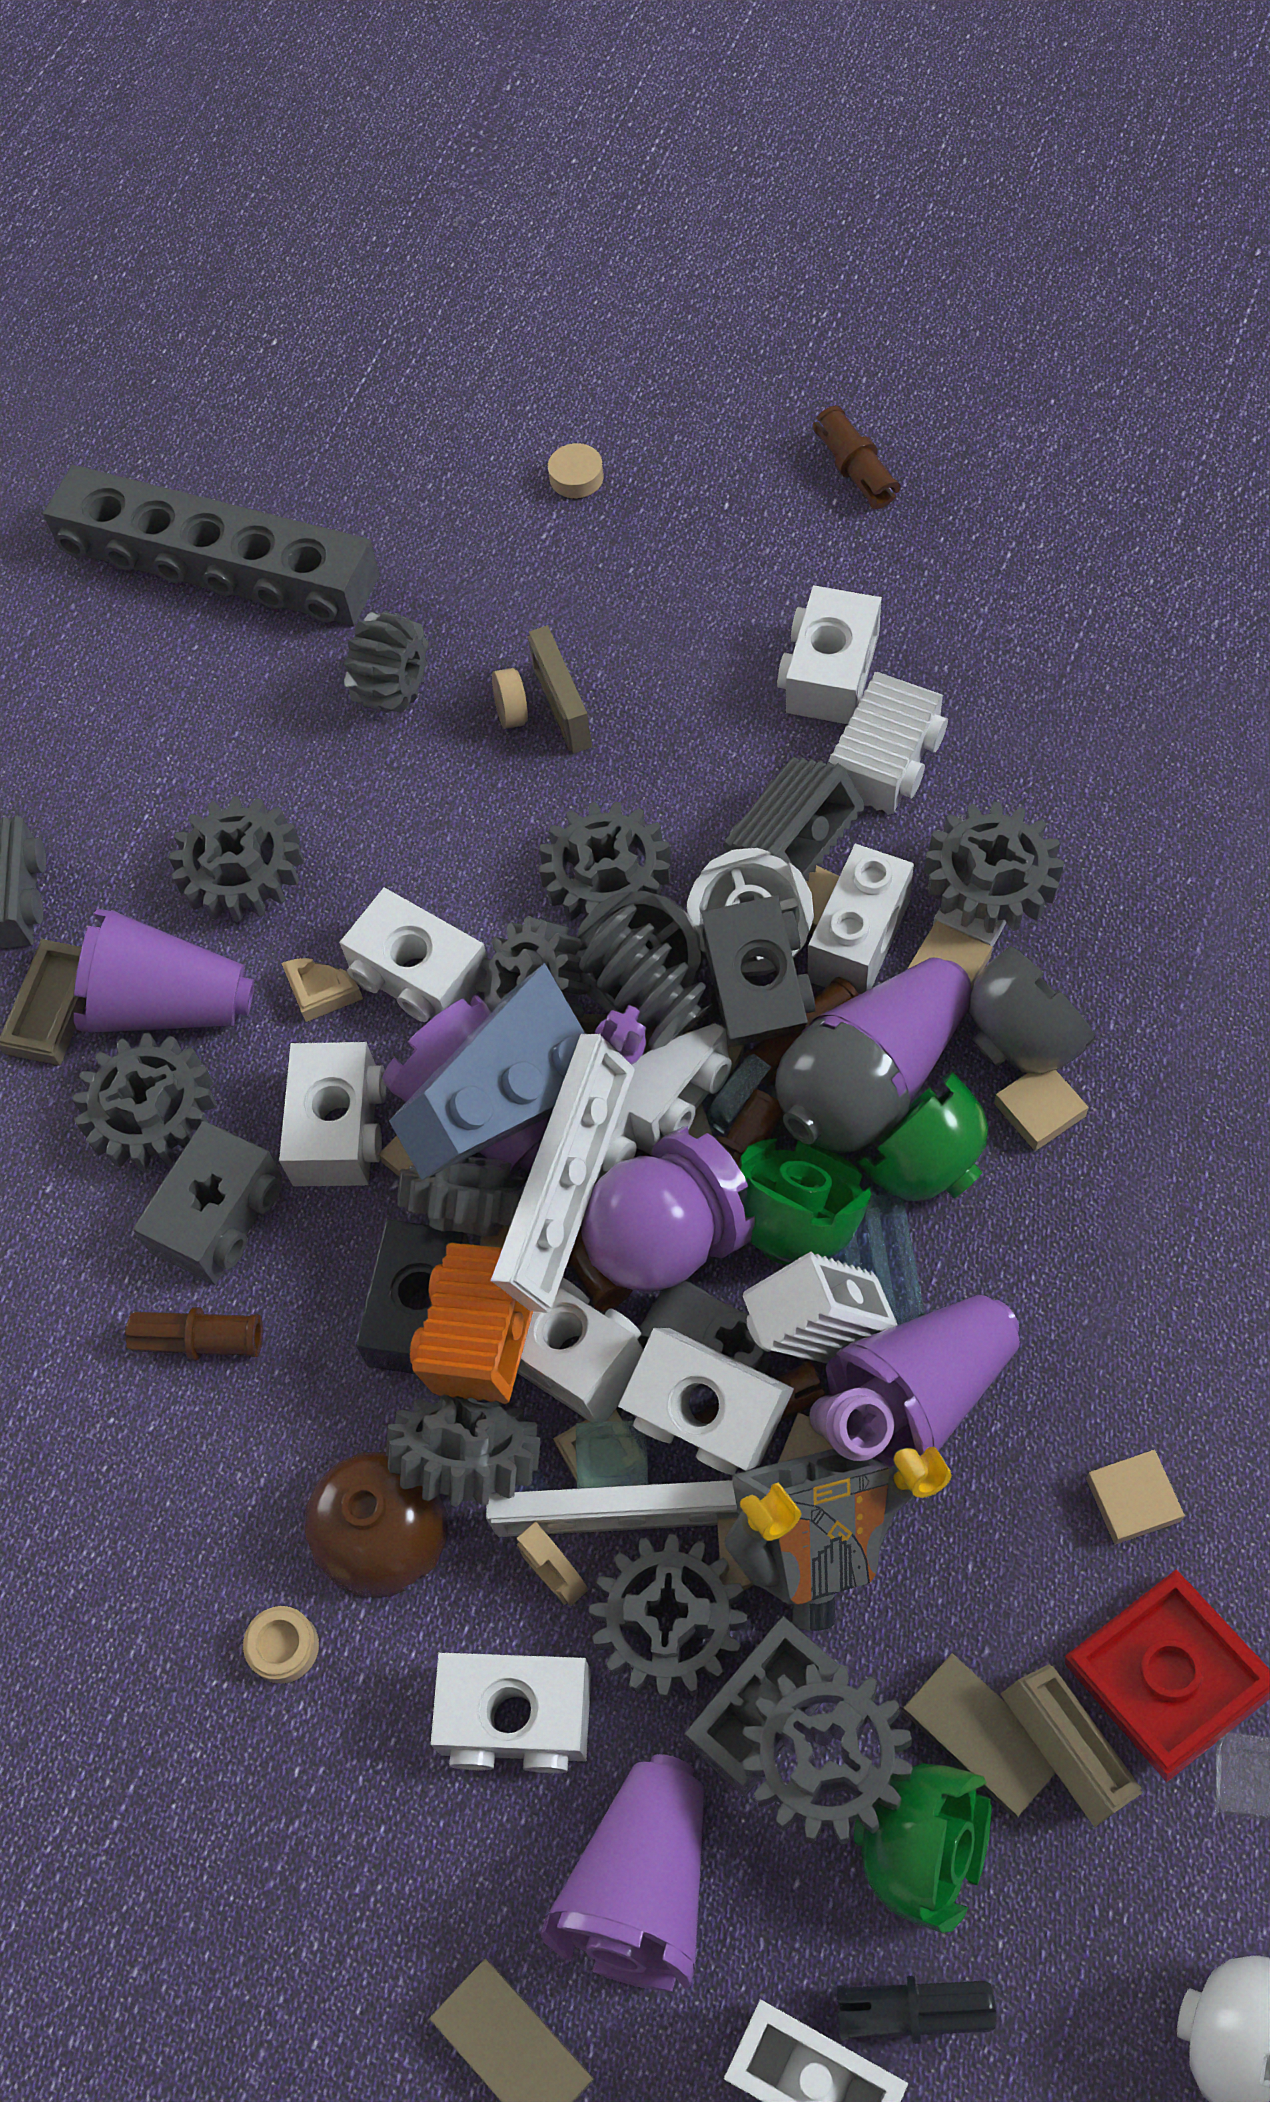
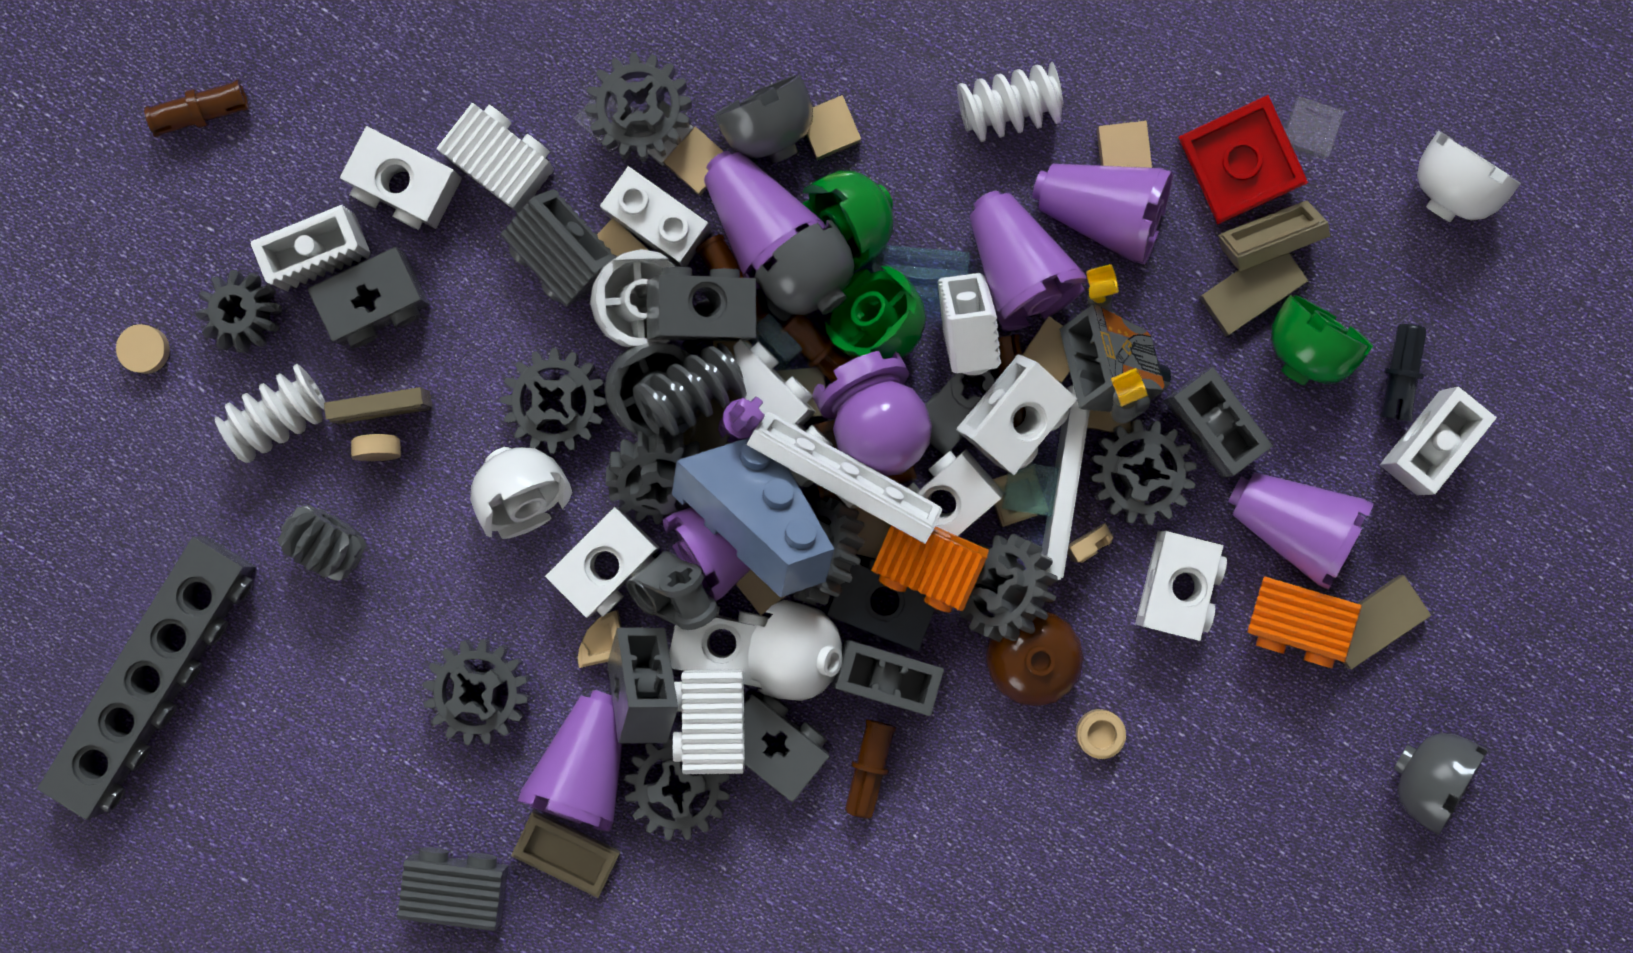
camera: 85 degrees left, 25 degrees up
dark grey gear [743,1664,912,1845] -> none
lavender cone [810,1388,894,1461] -> none
none -> dark grey gear [195,270,283,353]
none -> white piece [215,364,325,463]
none -> white brick [251,205,371,292]
none -> dark grey brick [307,247,430,349]
none -> white cylinder [470,447,572,539]
none -> dark grey brick [607,628,678,743]
none -> dark grey piece [626,551,718,630]
none -> white brick [673,669,745,774]
none -> white cylinder [748,600,843,701]
none -> dark grey brick [830,640,944,717]
none -> white piece [957,62,1063,142]
none -> medium lavender cone [1032,163,1173,265]
none -> orange brick [1247,576,1362,669]

